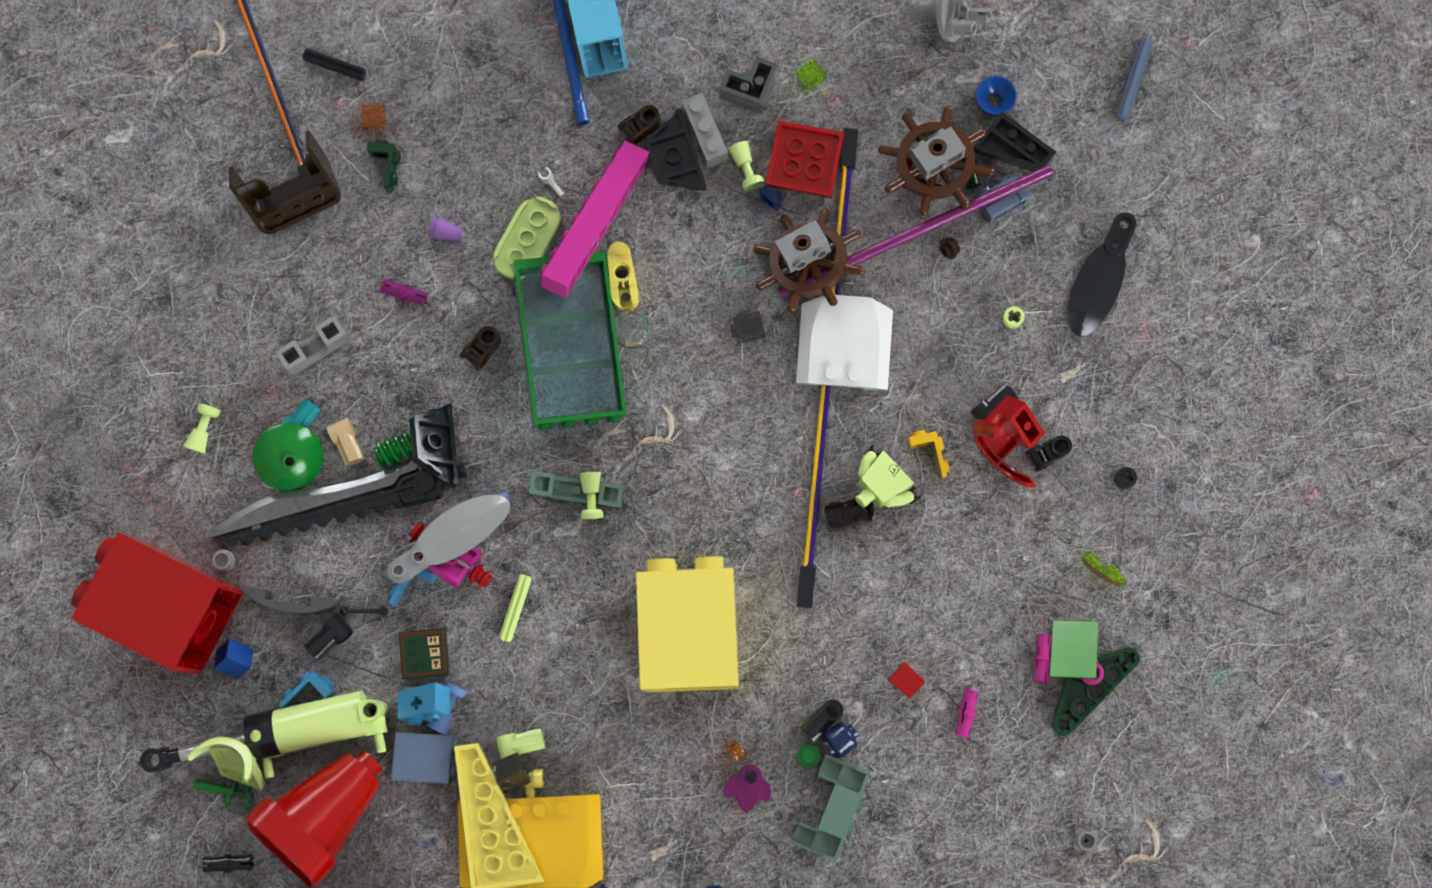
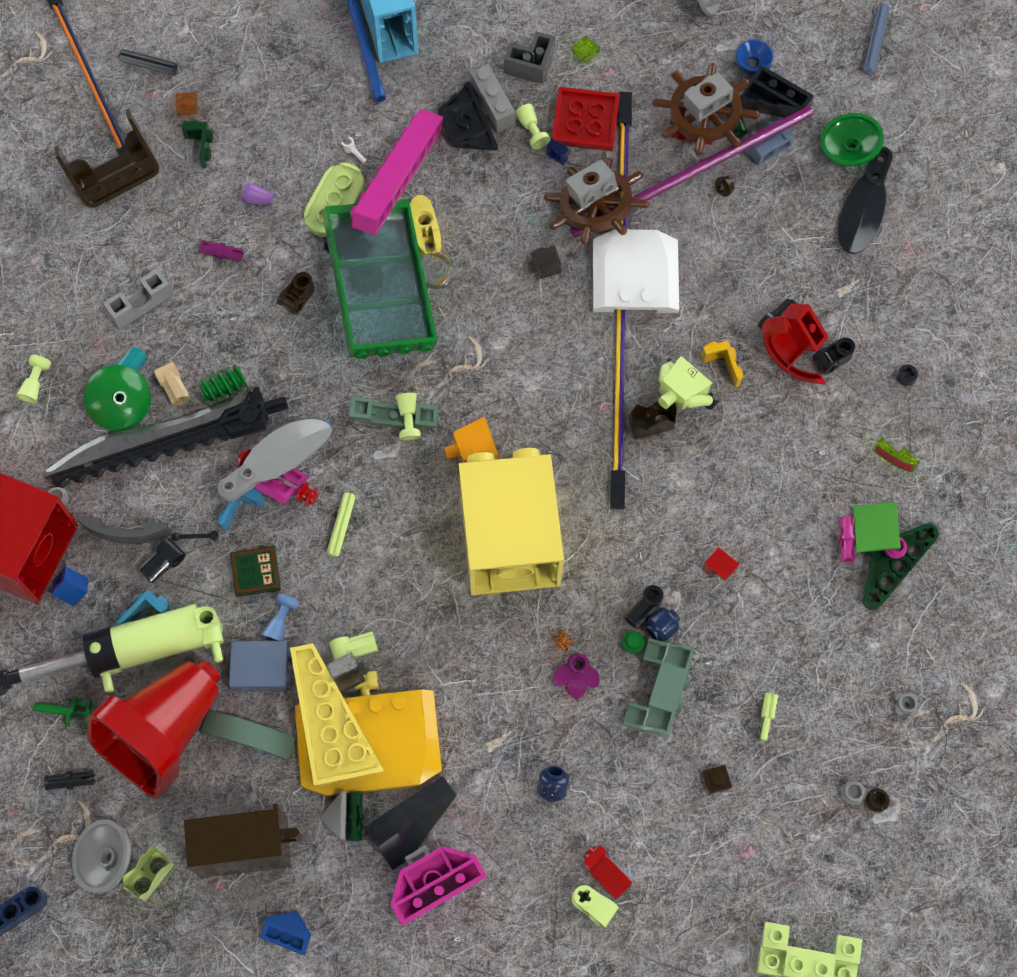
camera: 10 degrees left, 10 degrees down
yellowish green piece [187,737,266,790] -> none
dark azure brick [397,683,450,726] -> none
black wing [409,404,459,488] -> none
dark brown piece [617,105,661,145] -> none
dark pink pin [955,688,979,738] -> none
yellowish green bush [1003,306,1025,329] -> none
none -> sand green slope [200,711,296,761]
none -> light orange torso [443,417,498,463]
none -> yellowish green axle [760,693,778,741]
none -> green dish [820,113,884,167]

